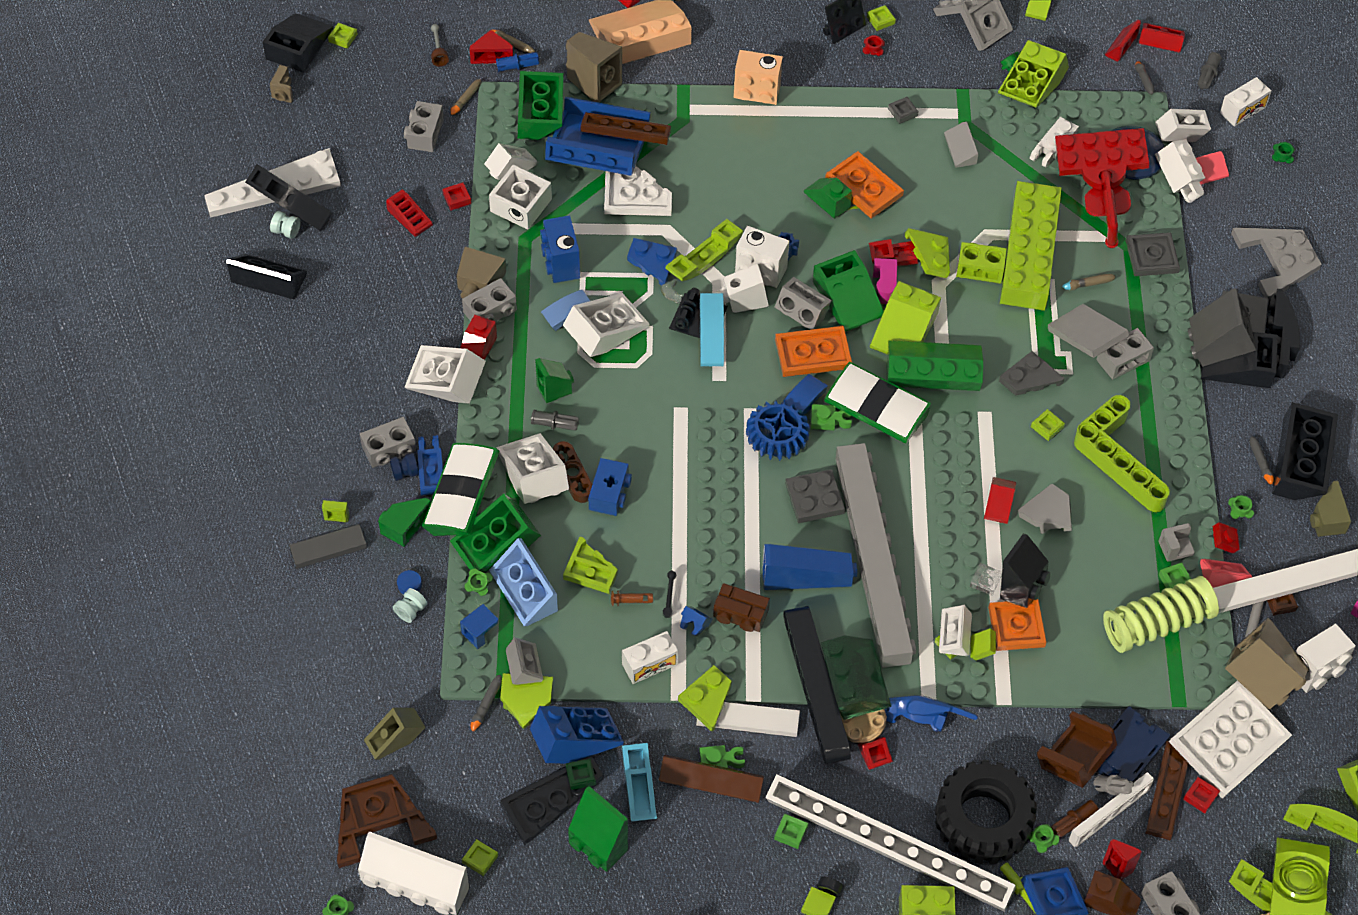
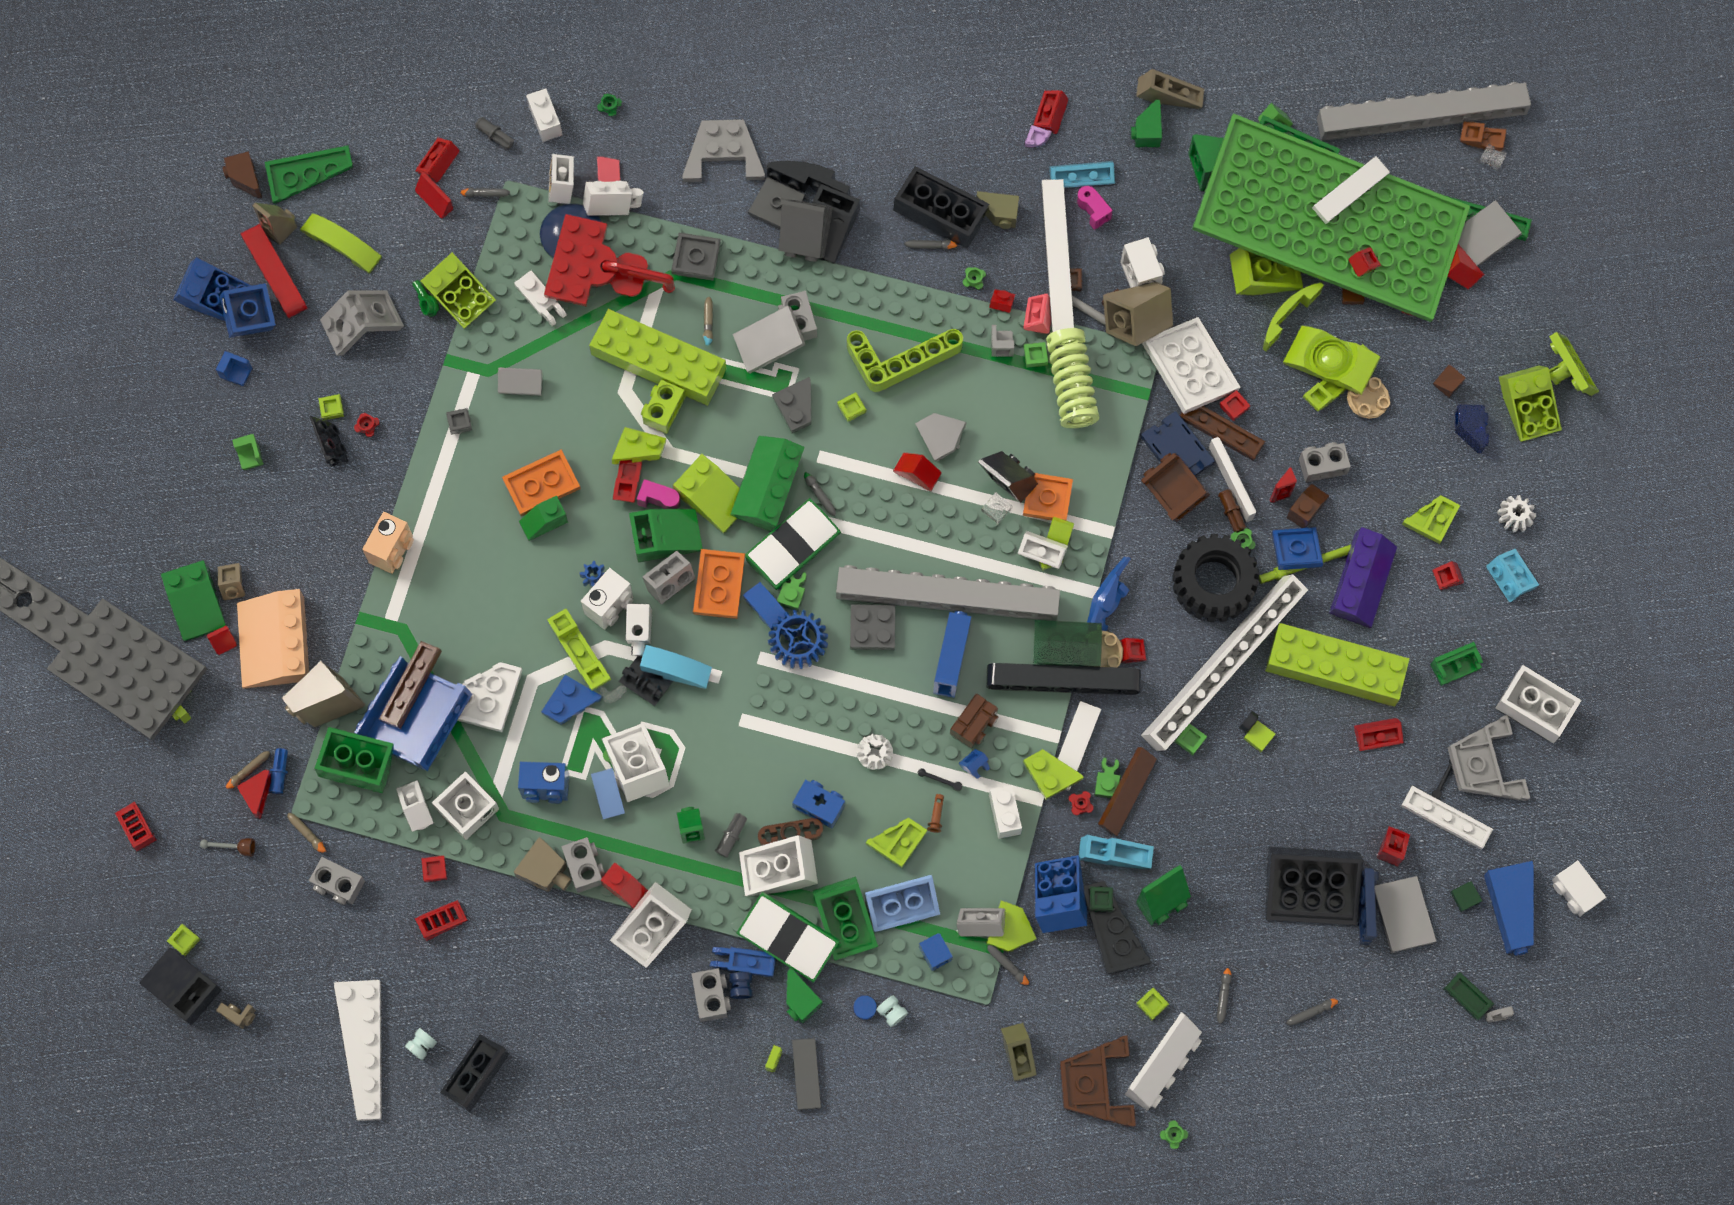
camera: 75 degrees left, 15 degrees up
black slope [245,164,333,231] -> none
bright green plate [465,568,493,596] -> none
light grey axle [1094,775,1134,795] -> none
none -> dark grey piece [804,472,836,516]
none -> white gear [857,734,893,770]
none -> red plate [1069,791,1093,815]

